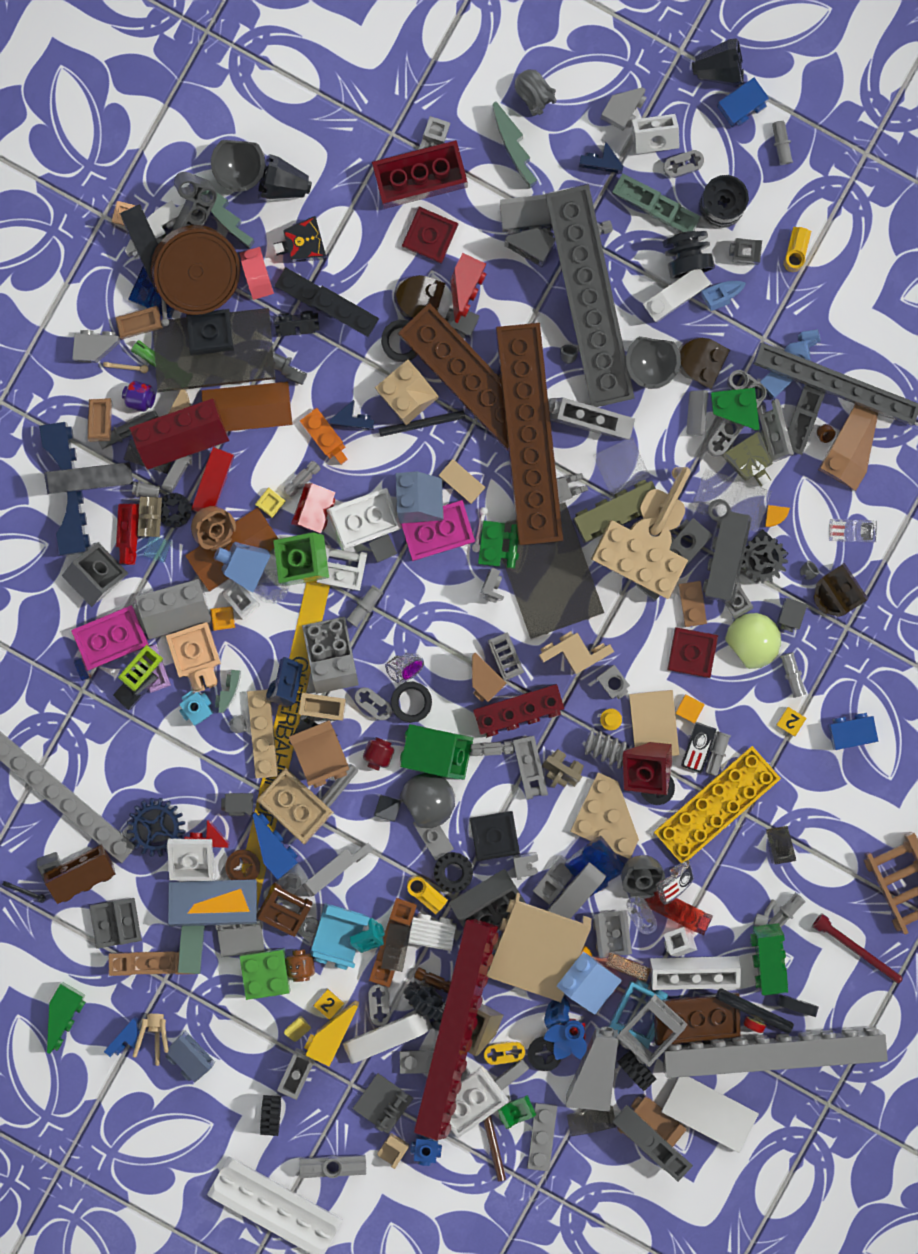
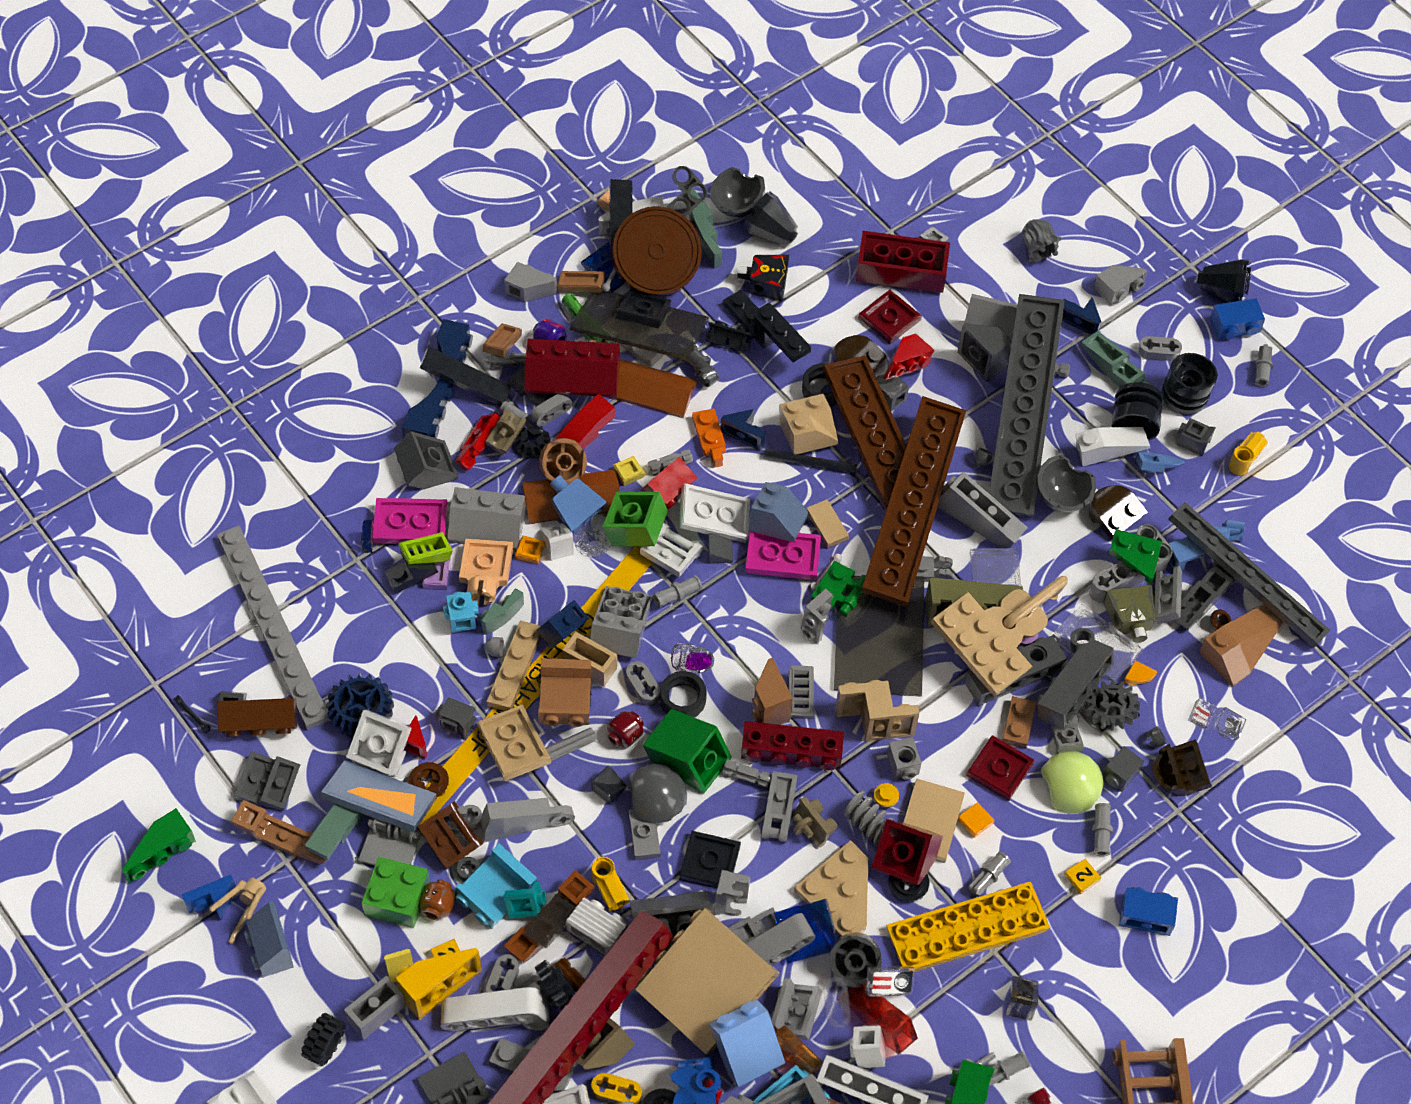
camera: 20 degrees right, 30 degrees down
tan hinge [103,362,149,373] -> none
clear light blue tile [144,537,172,562] -> none
coral brick [239,247,274,300] -> none
blue slope [253,812,298,880] -> none
black tyre [434,852,473,892] -> none
sand green slope [492,101,537,188] -> none
white brick [632,114,679,154] -> none
slope [681,722,717,773] -> none
light grey slope [686,390,708,436] -> none

